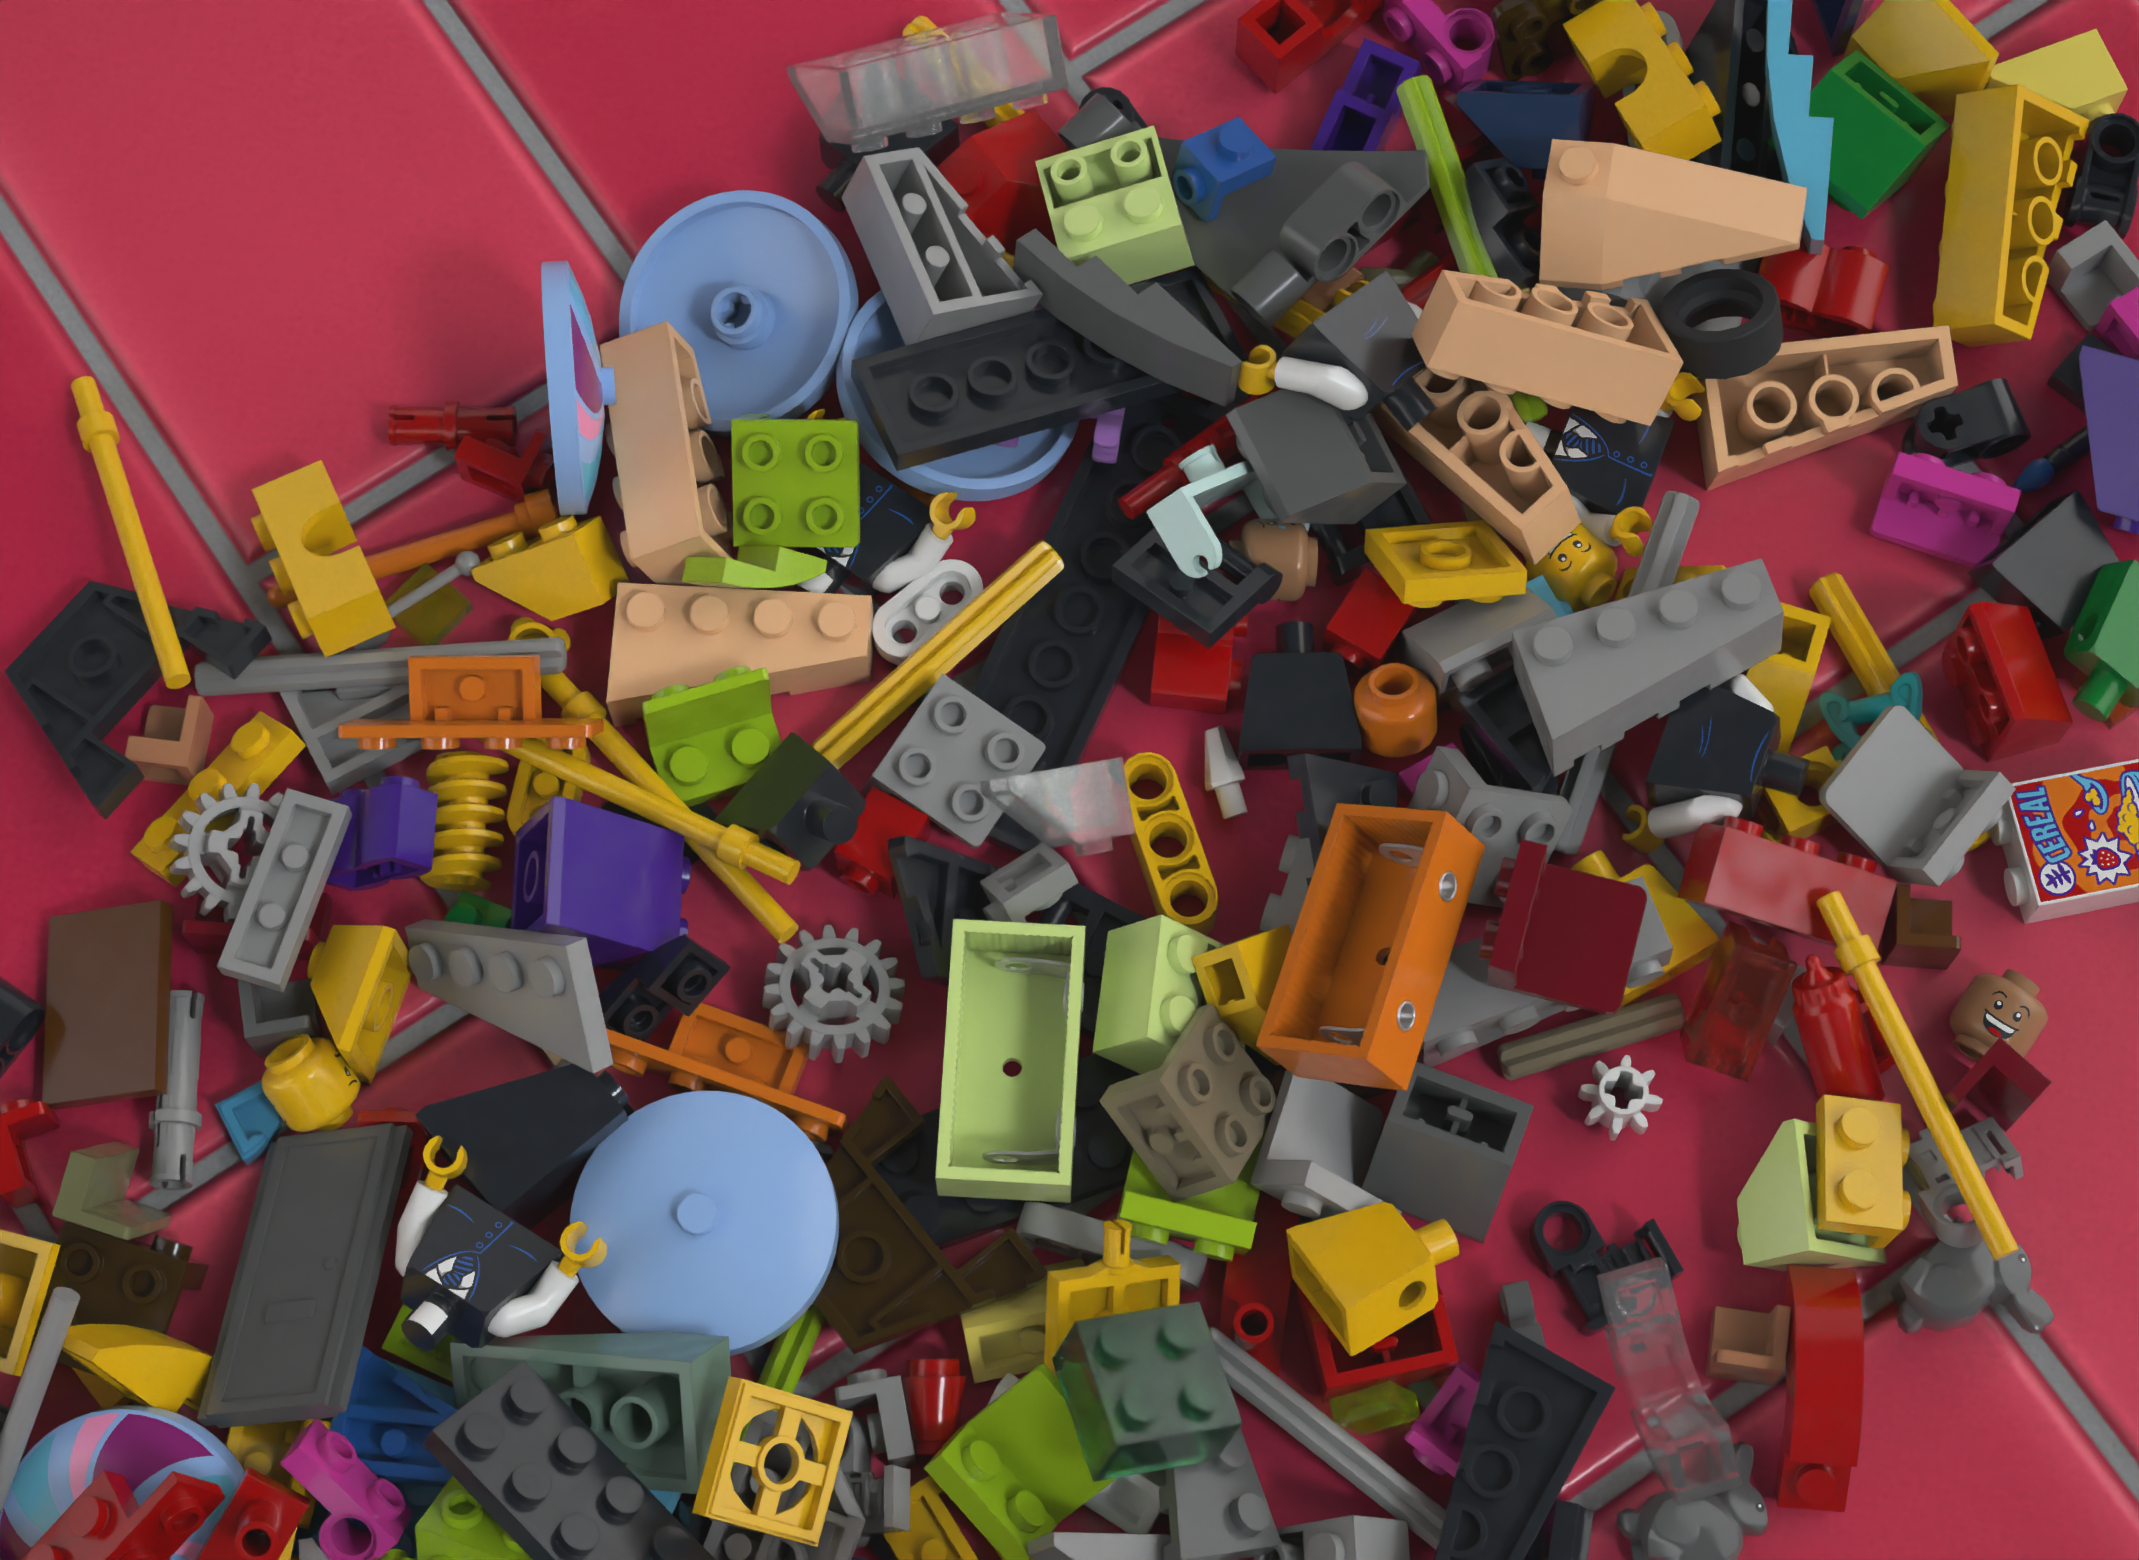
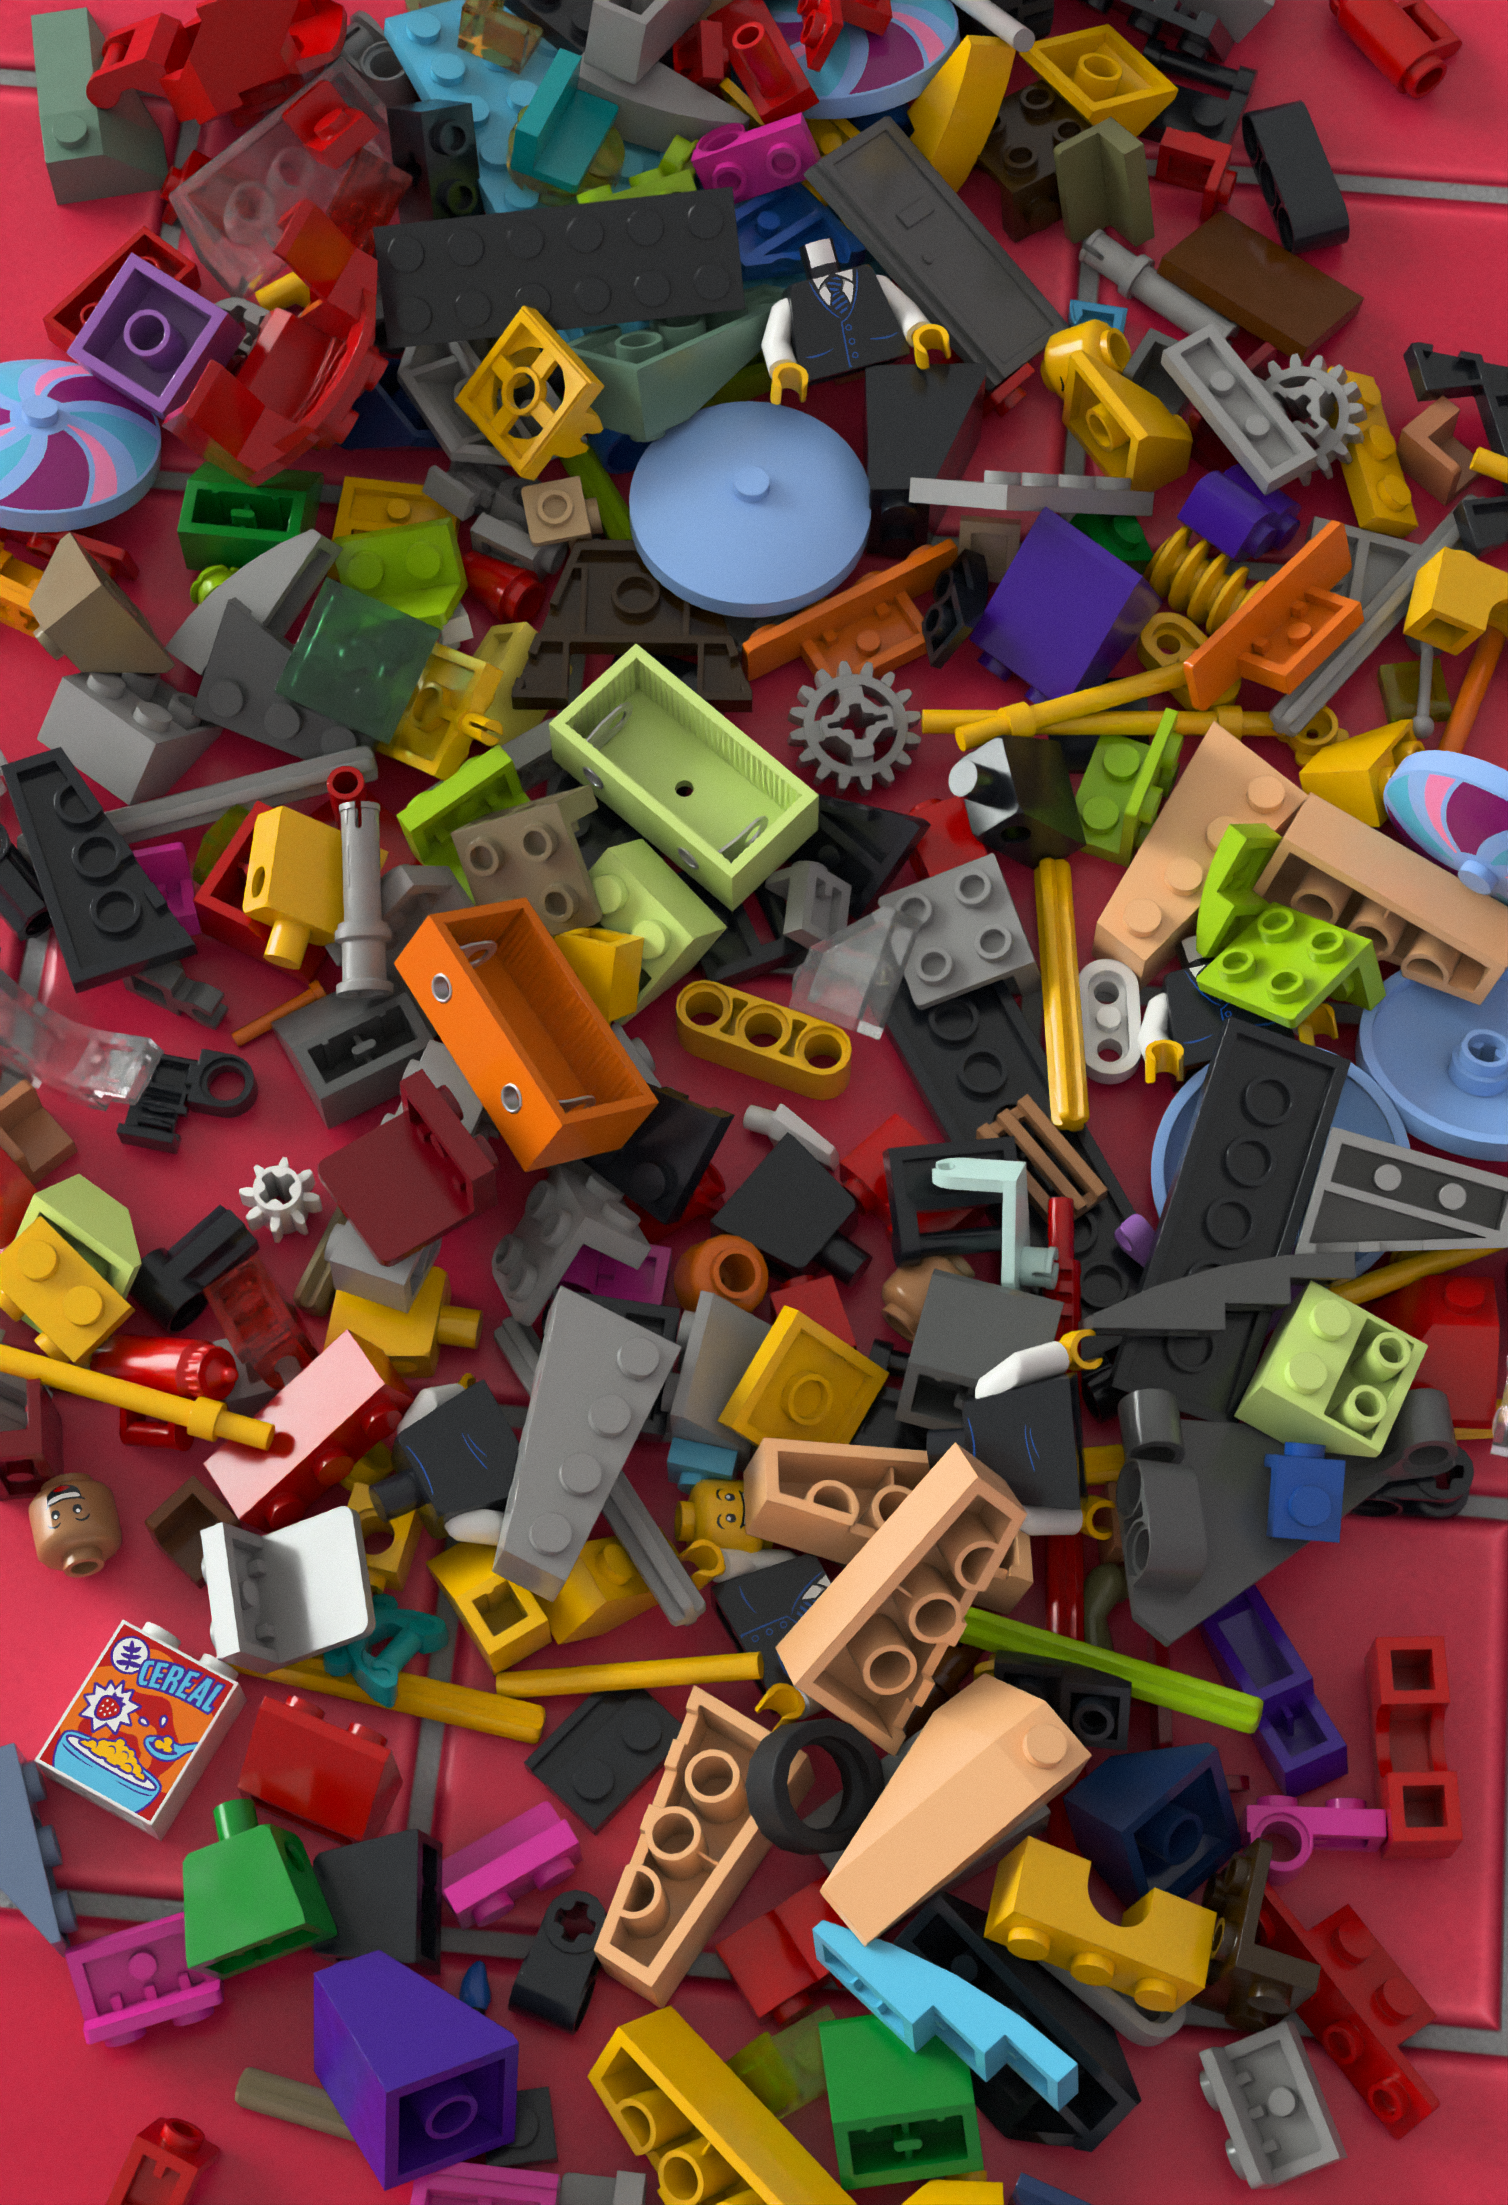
camera: 130 degrees right, 5 degrees down
none -> black piece [129,1205,260,1334]
none -> orange piece [231,979,327,1047]
none -> light grey pin [334,801,394,999]
none -> yellow bar [496,1651,764,1699]
none -> tan bracket [521,476,603,553]
none -> black plate [524,1688,682,1836]
none -> clear neon green slope [725,2005,837,2120]
none -> medium nougat tile [976,1094,1108,1224]

